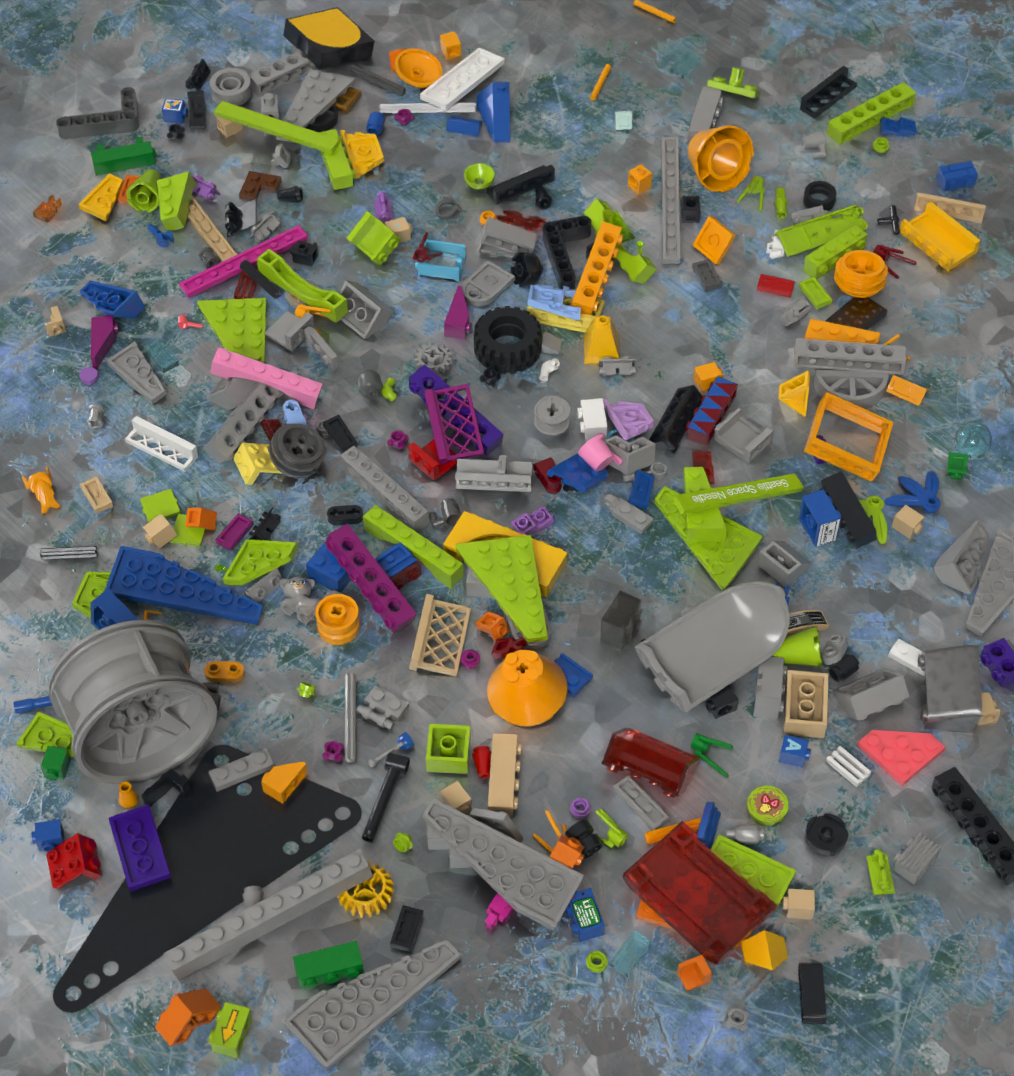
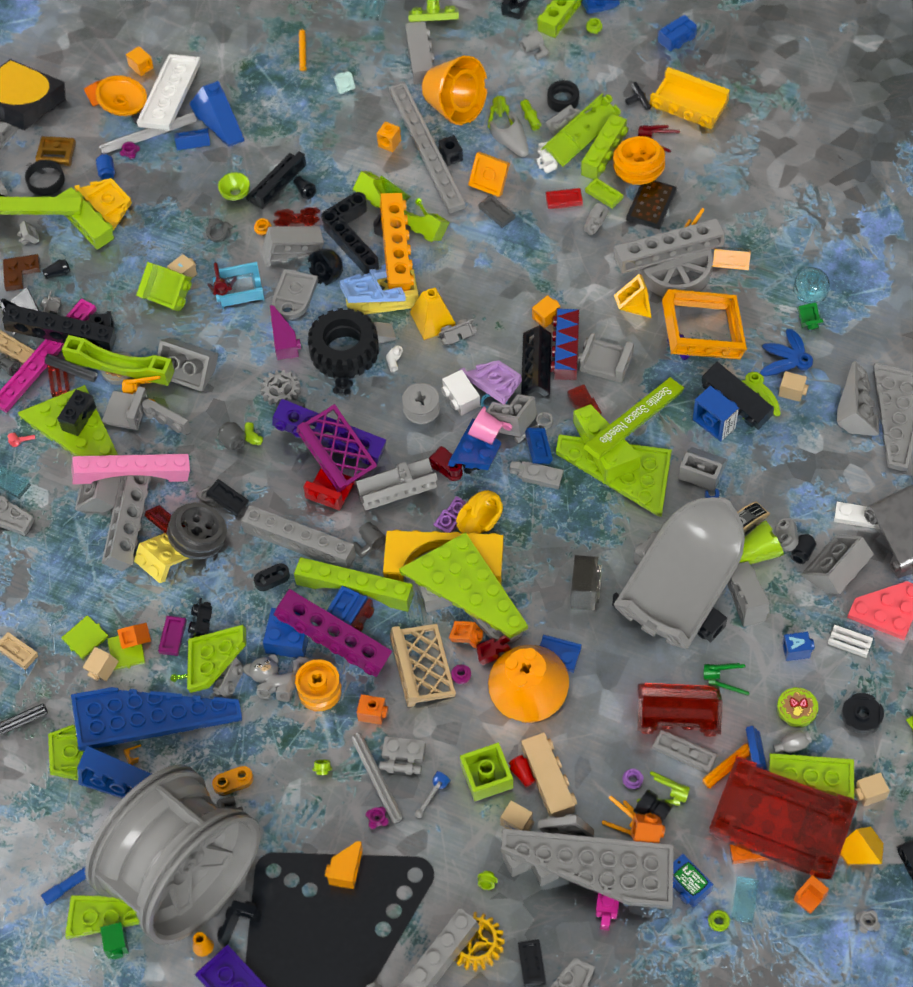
camera: 20 degrees left, 5 degrees up
white fence [125,416,198,472] -> none
light grey plate [208,748,274,791] -> none
light grey wing [276,69,356,142] -> none
light blue piece [283,400,307,425] -> none
dark grey axle [350,64,406,96] -> none
black piece [361,752,410,843] -> none
medium lavender hinge [373,192,394,224] -> none
magenta plate [387,430,409,449] -> none
tan brick [783,670,828,738] -> none
light orange wing [804,319,881,344] -> none
tan fence [914,192,986,223] -> none
none -> black brick [2,304,116,352]
none -> black brick [57,389,96,436]
none -> orange brick [356,694,389,725]
none -> yellow hair [456,490,503,534]
none -> light grey animal [489,111,529,157]

